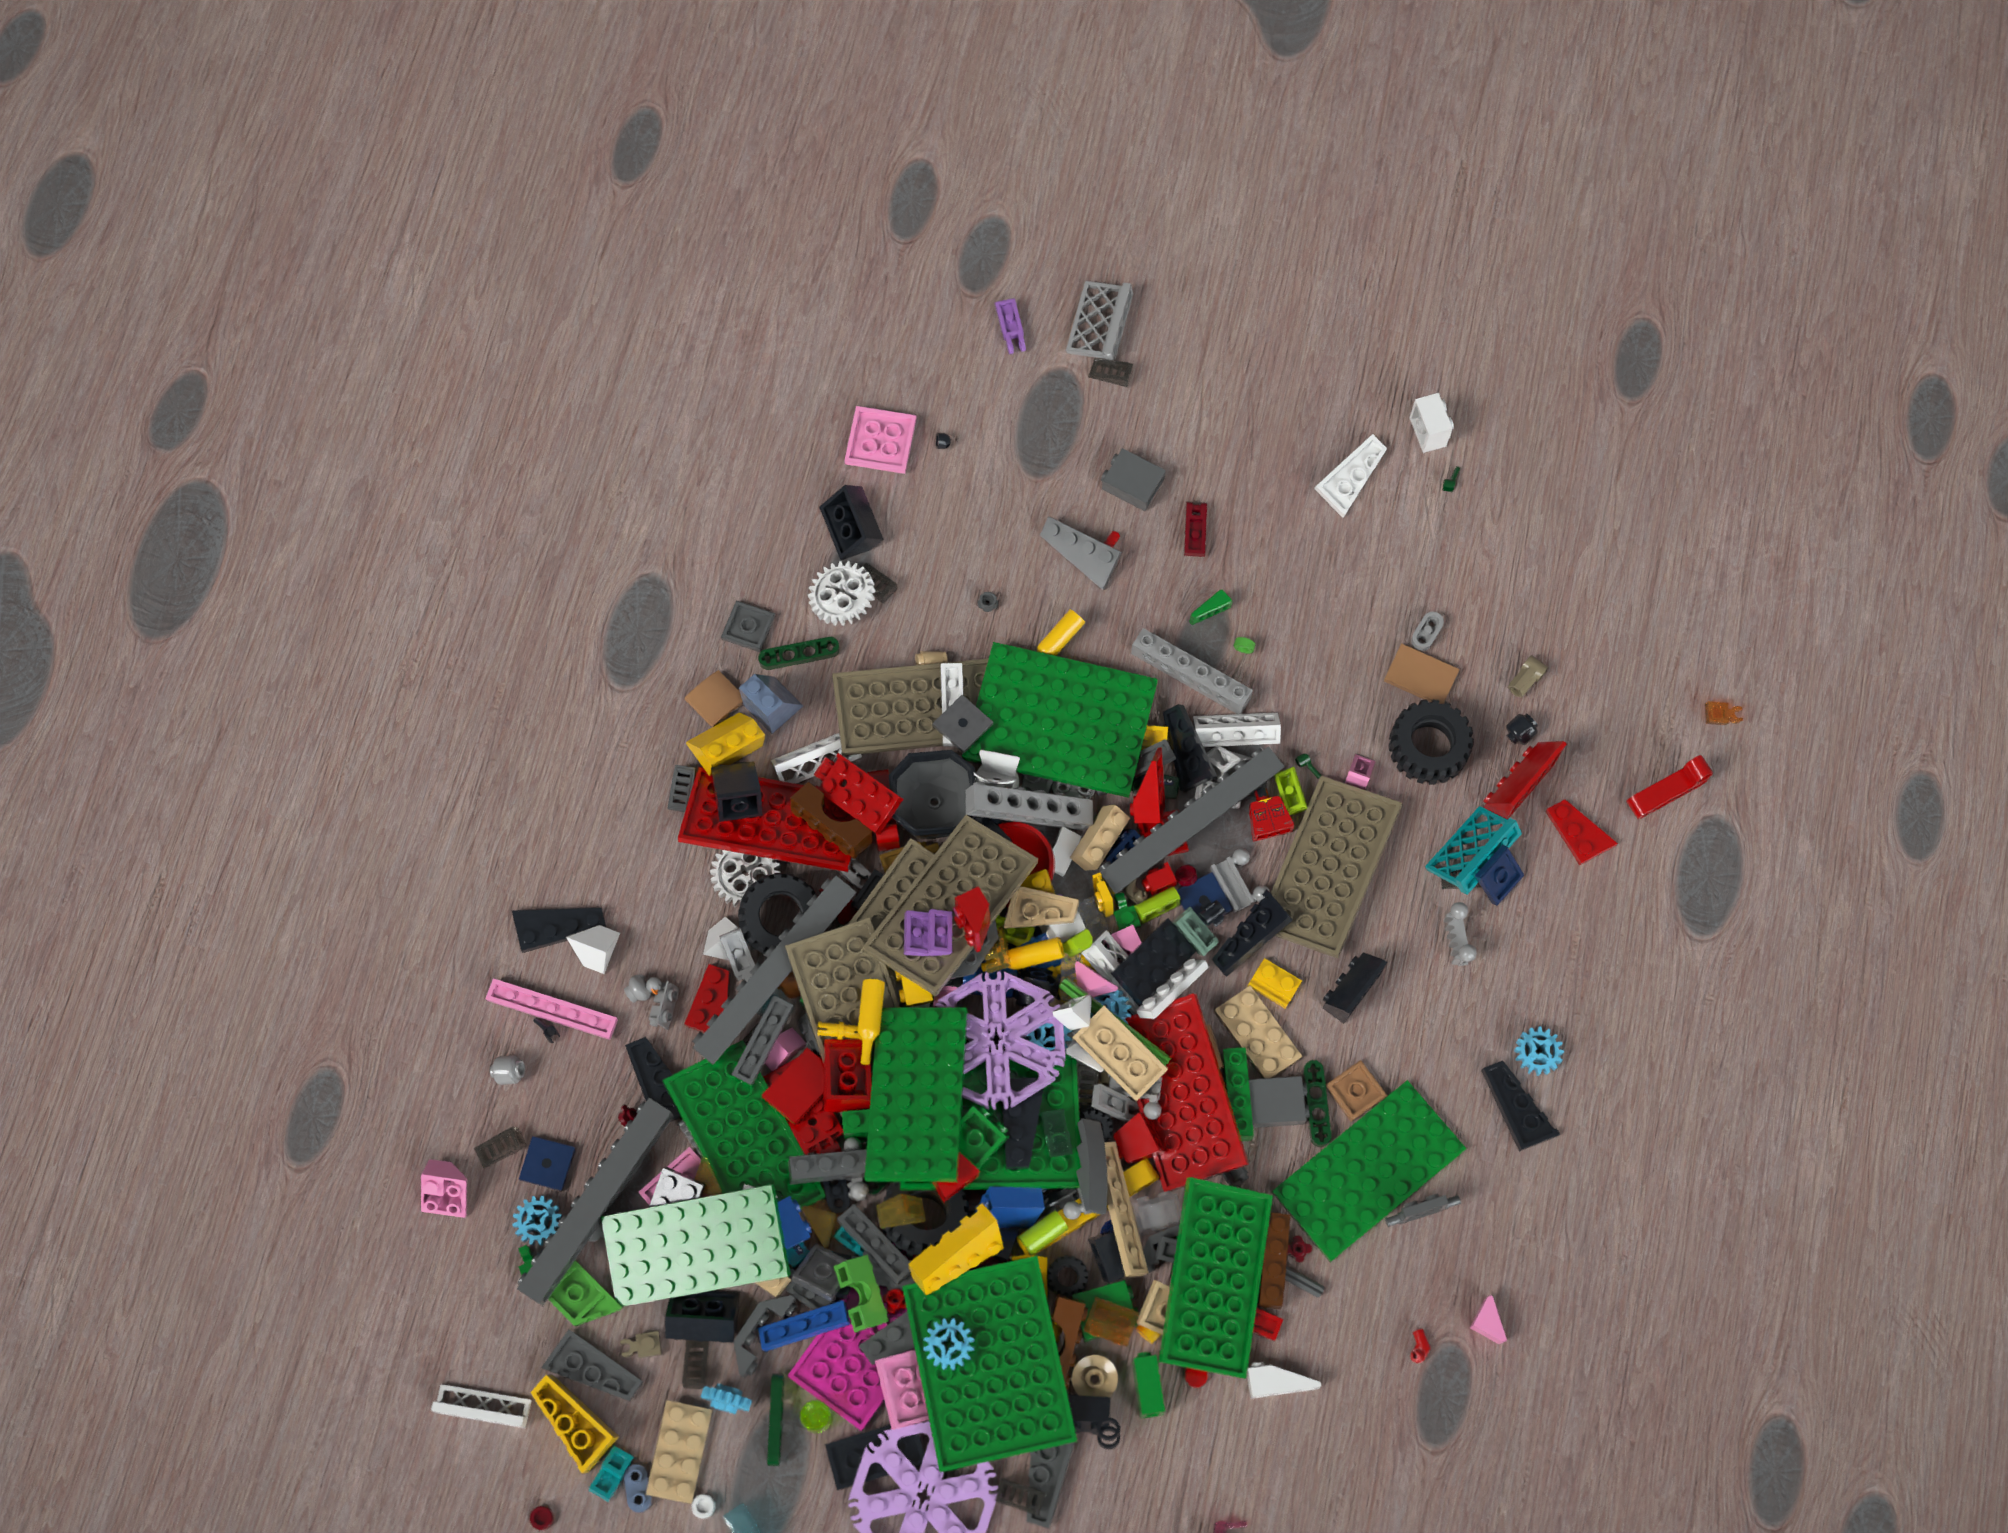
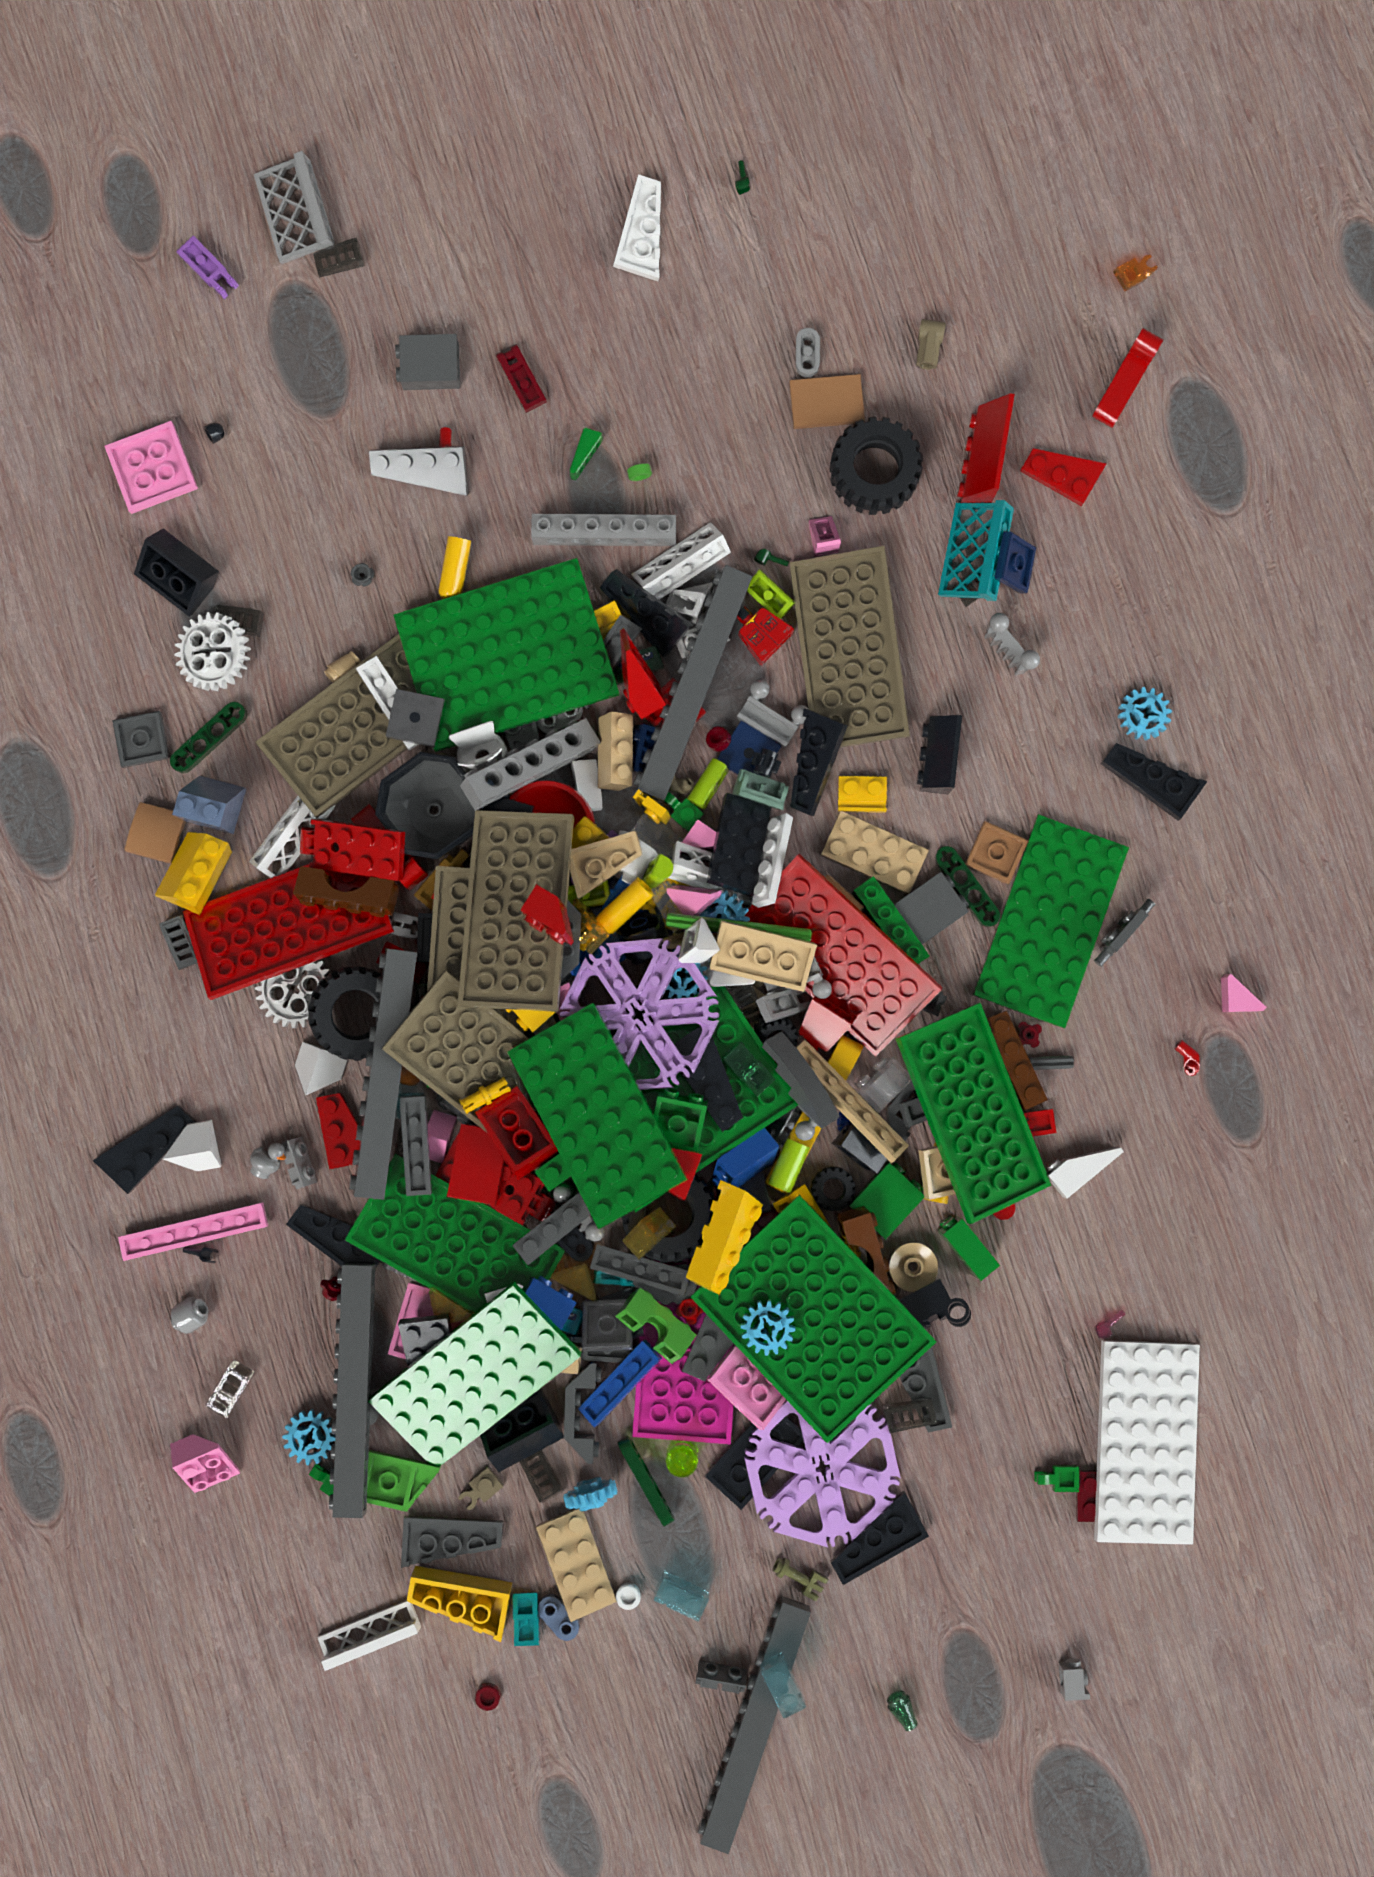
camera: 30 degrees left, 15 degrees up
dark blue tile [519,1136,576,1192] -> none
black slope [711,761,762,822] -> none
light grey hinge [719,928,755,981] -> none
yellow piece [857,979,885,1065] -> none
medium lavender slope [904,909,952,956] -> none
clear orange bracket [1084,1297,1139,1346] -> none
red brick [1141,862,1177,897] -> none
white brick [1410,393,1454,453] -> none
black head [1506,713,1538,745] -> none

